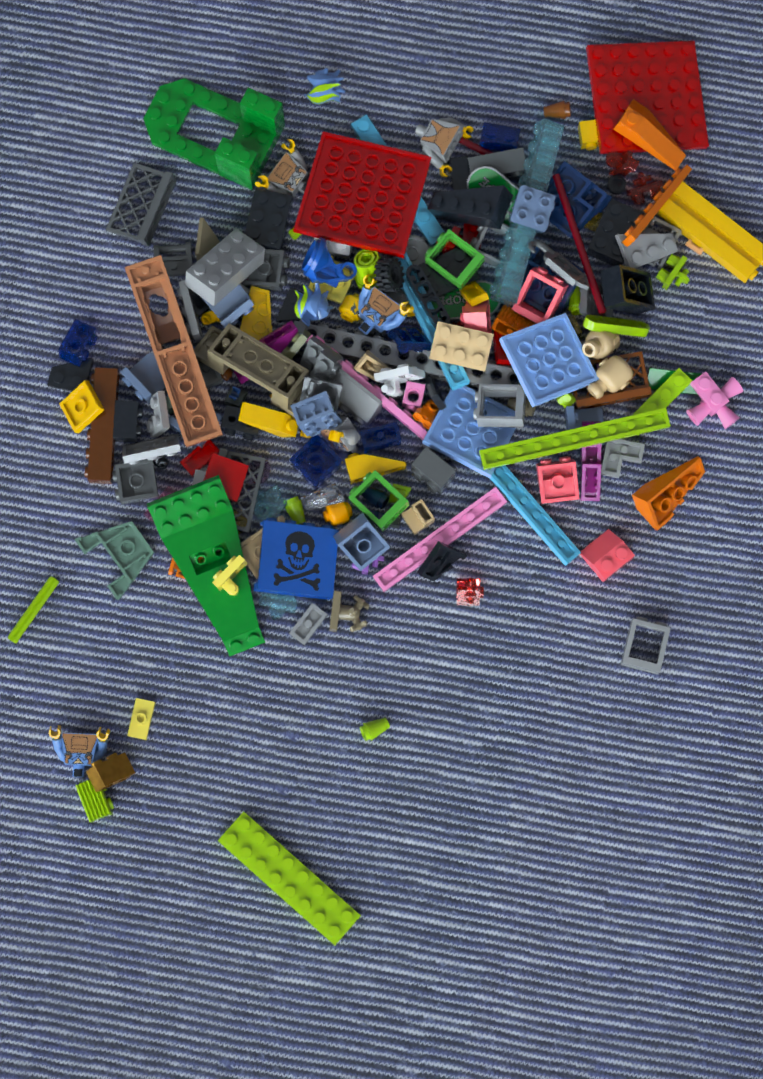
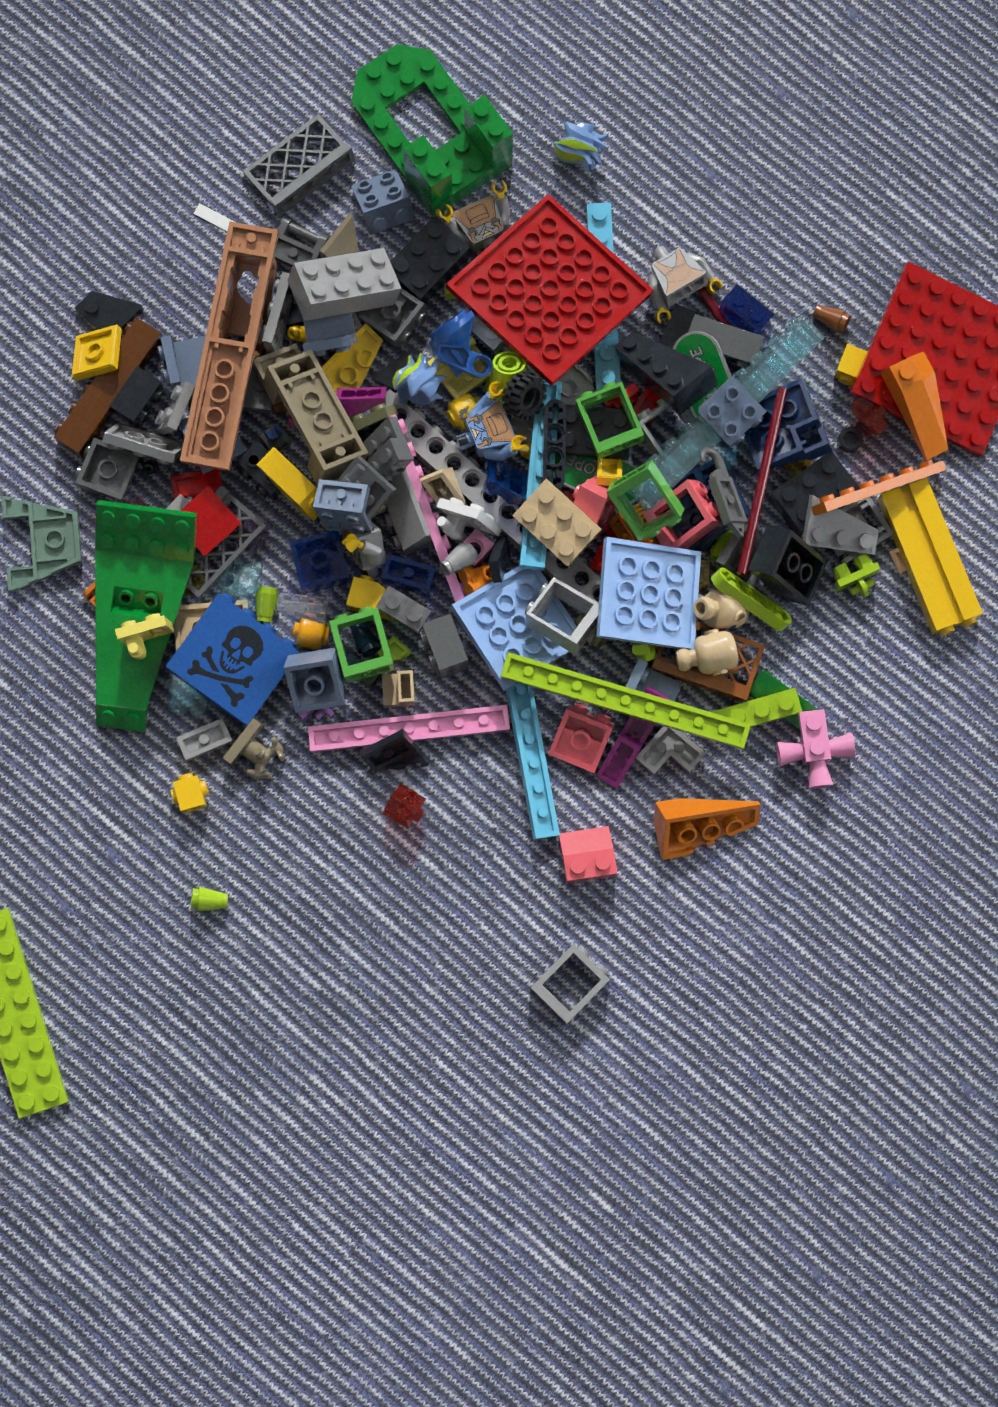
camera: 30 degrees right, 0 degrees up
clear blue brick [58,319,98,367] -> none
clear red hips [626,172,663,205] -> none
none -> yellow brick [170,773,209,814]
none -> white sticker [193,203,234,231]
none -> sand blue bracket [352,170,415,235]
none -> flat silver plate [376,586,432,634]
none -> light grey cone [440,542,478,575]
none -> bright green window [606,460,684,541]

